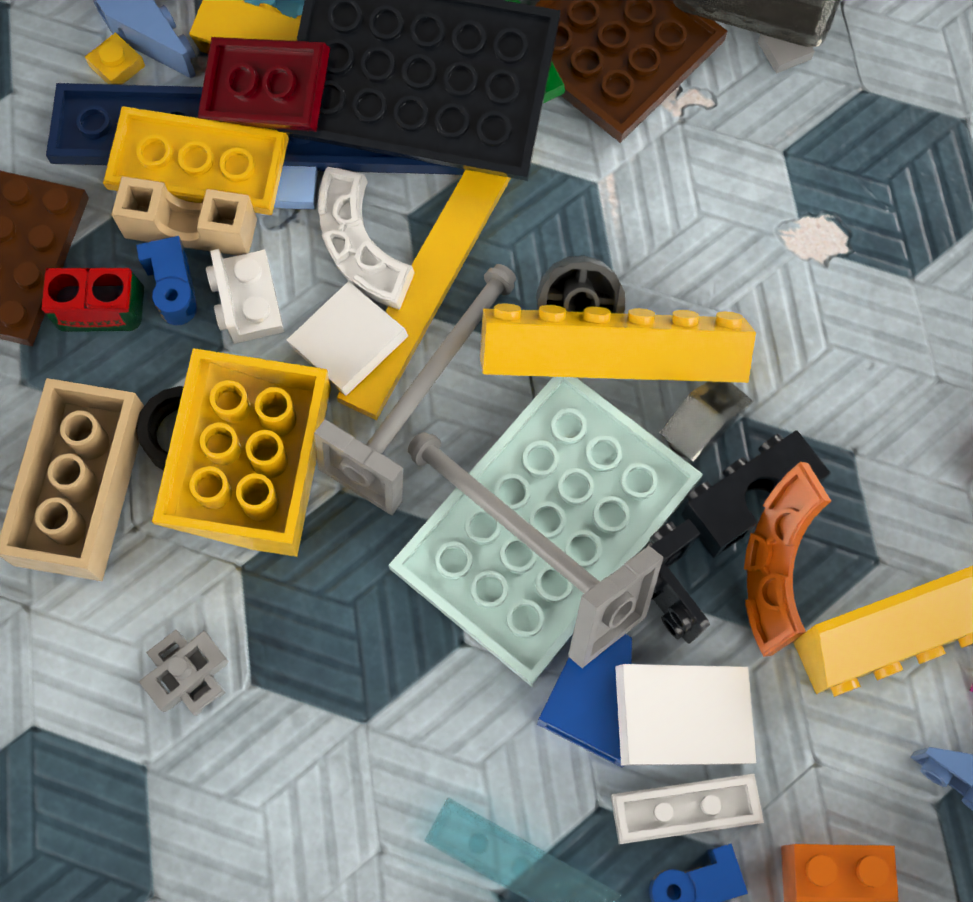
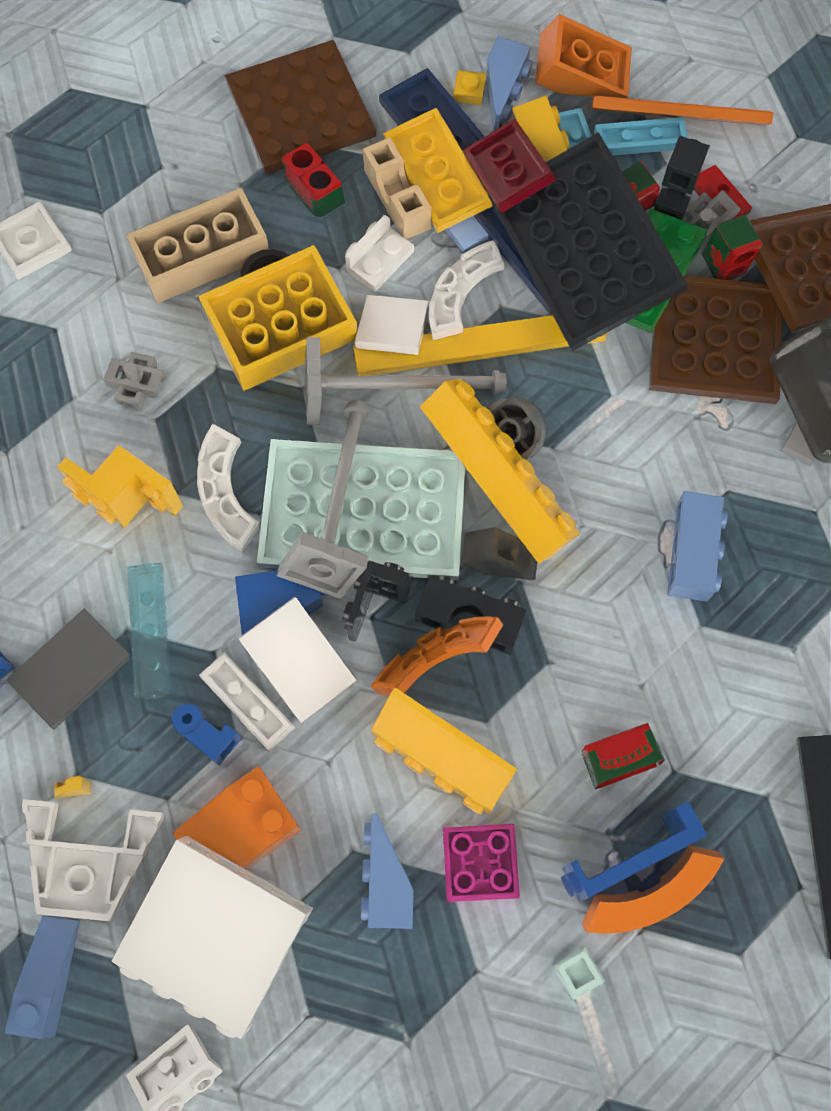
camera: 55 degrees right, 0 degrees up
blue leg [136,236,197,325] -> none
none -> yellow bracket [57,445,183,528]
none -> white tile [197,424,260,553]
none -> medium blue brick [667,491,728,602]

